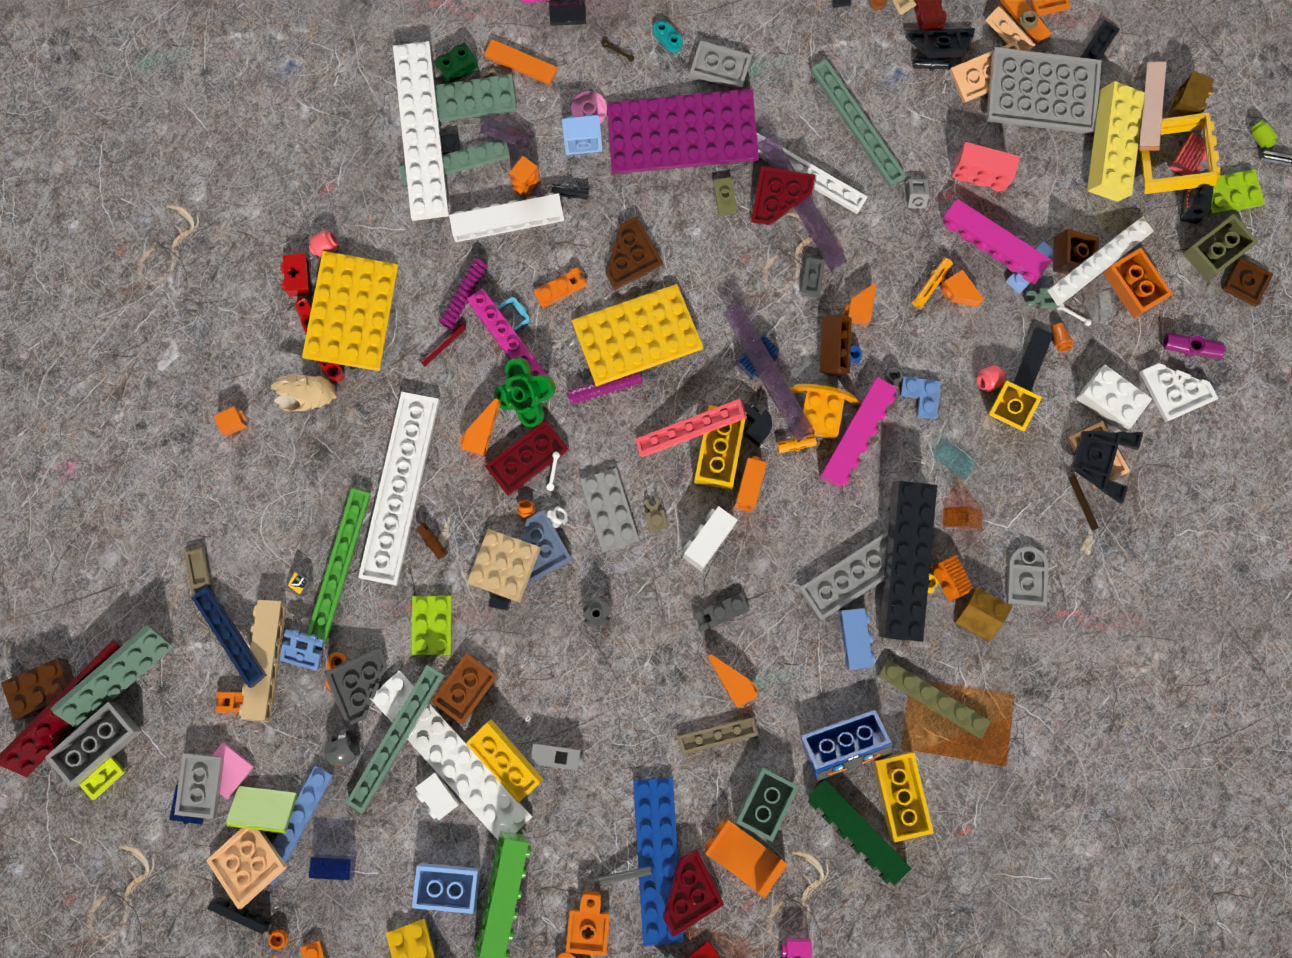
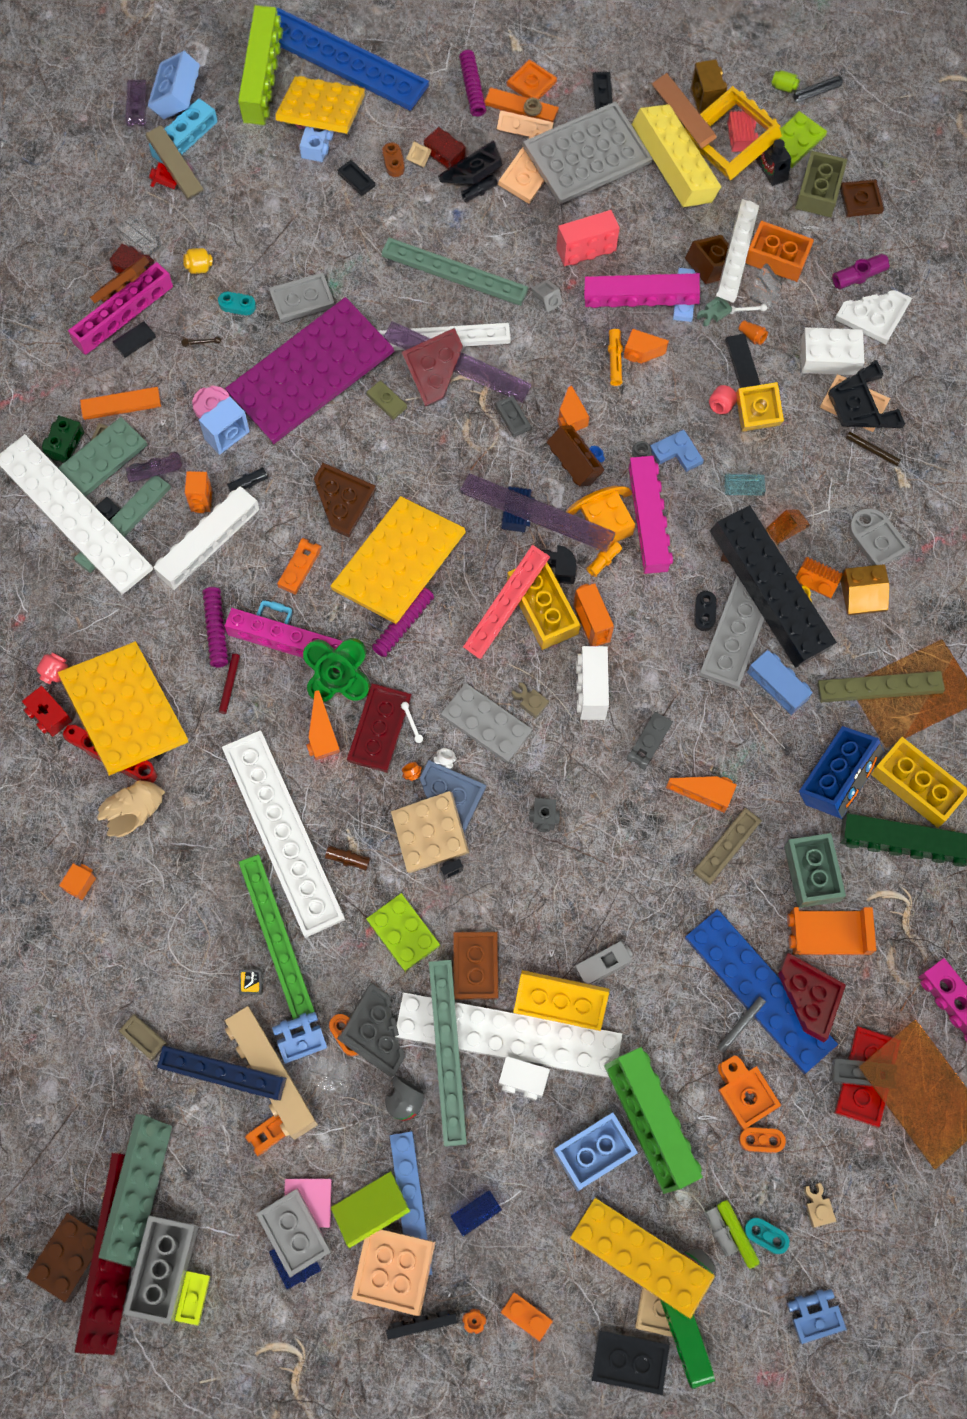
camera: 35 degrees left, 10 degrees down
none -> black plate [694,591,716,631]

